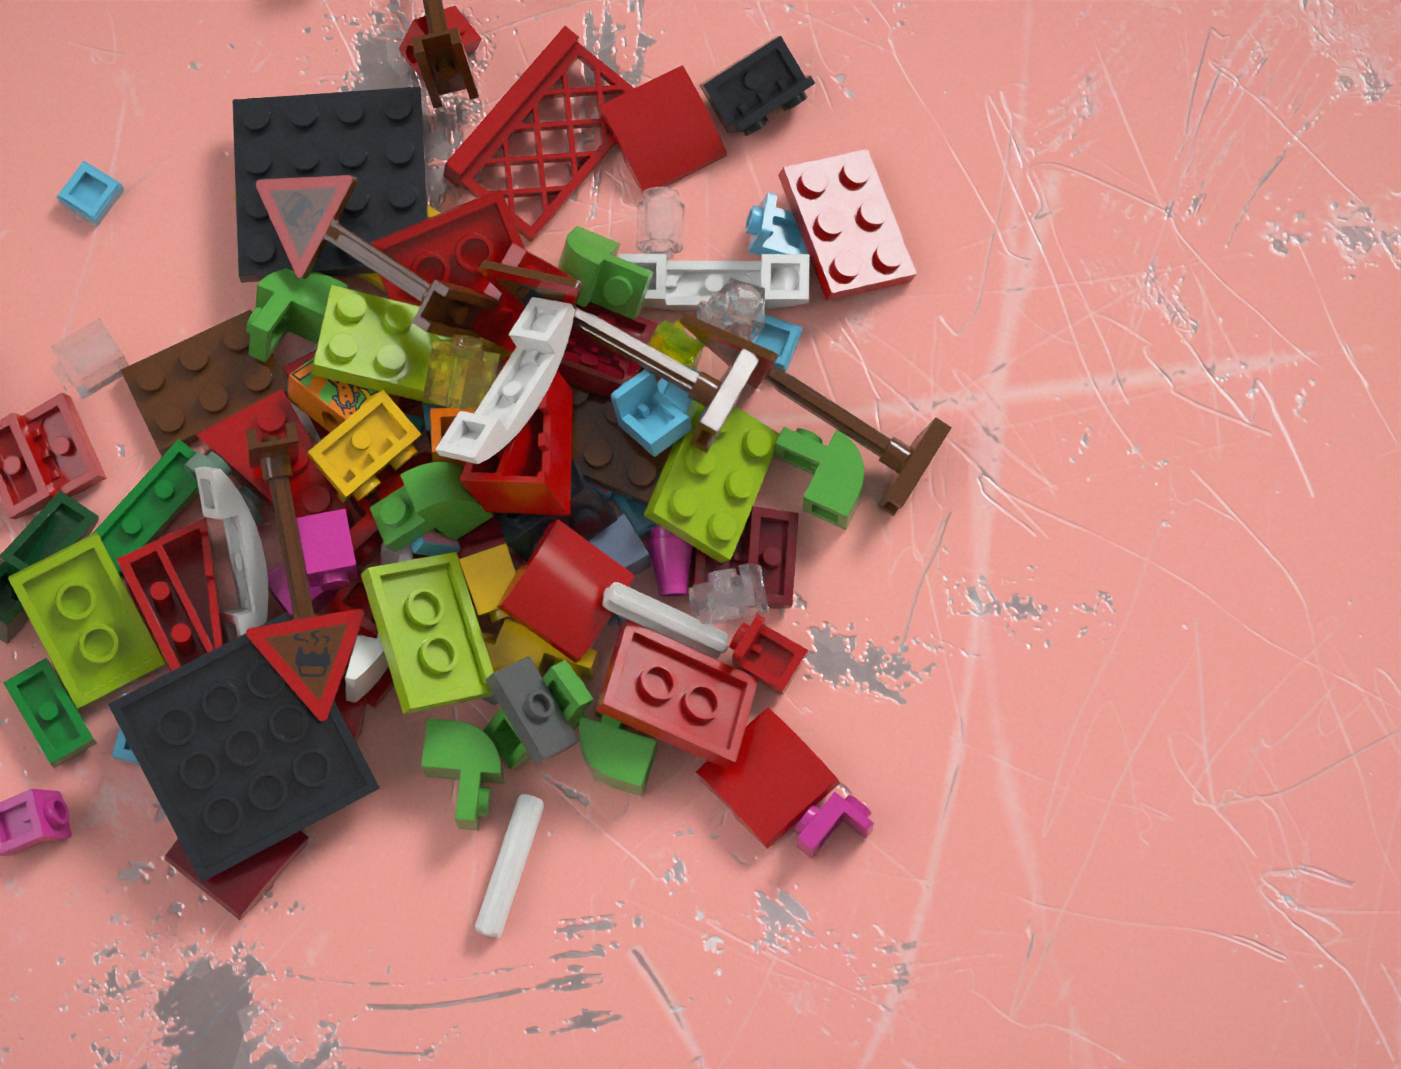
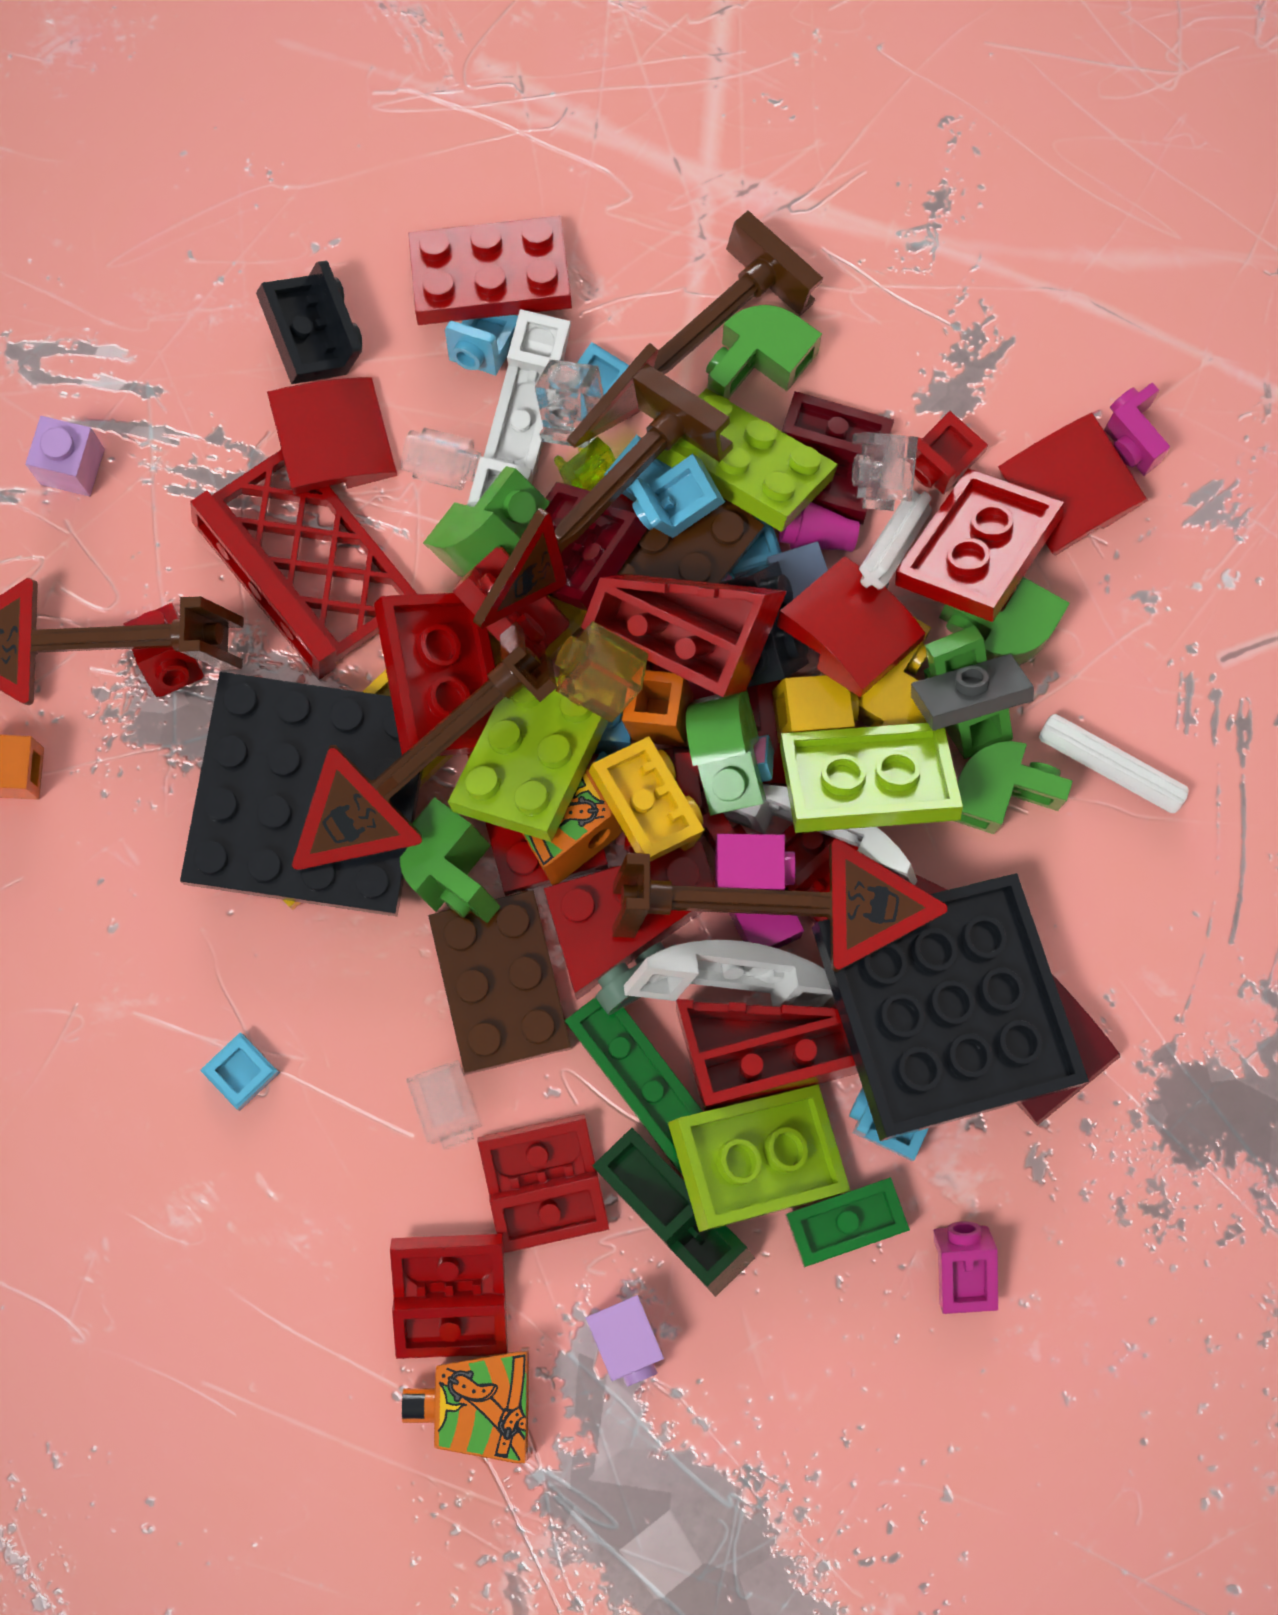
camera: 80 degrees left, 5 degrees up
white slope [435,297,575,464] -> none

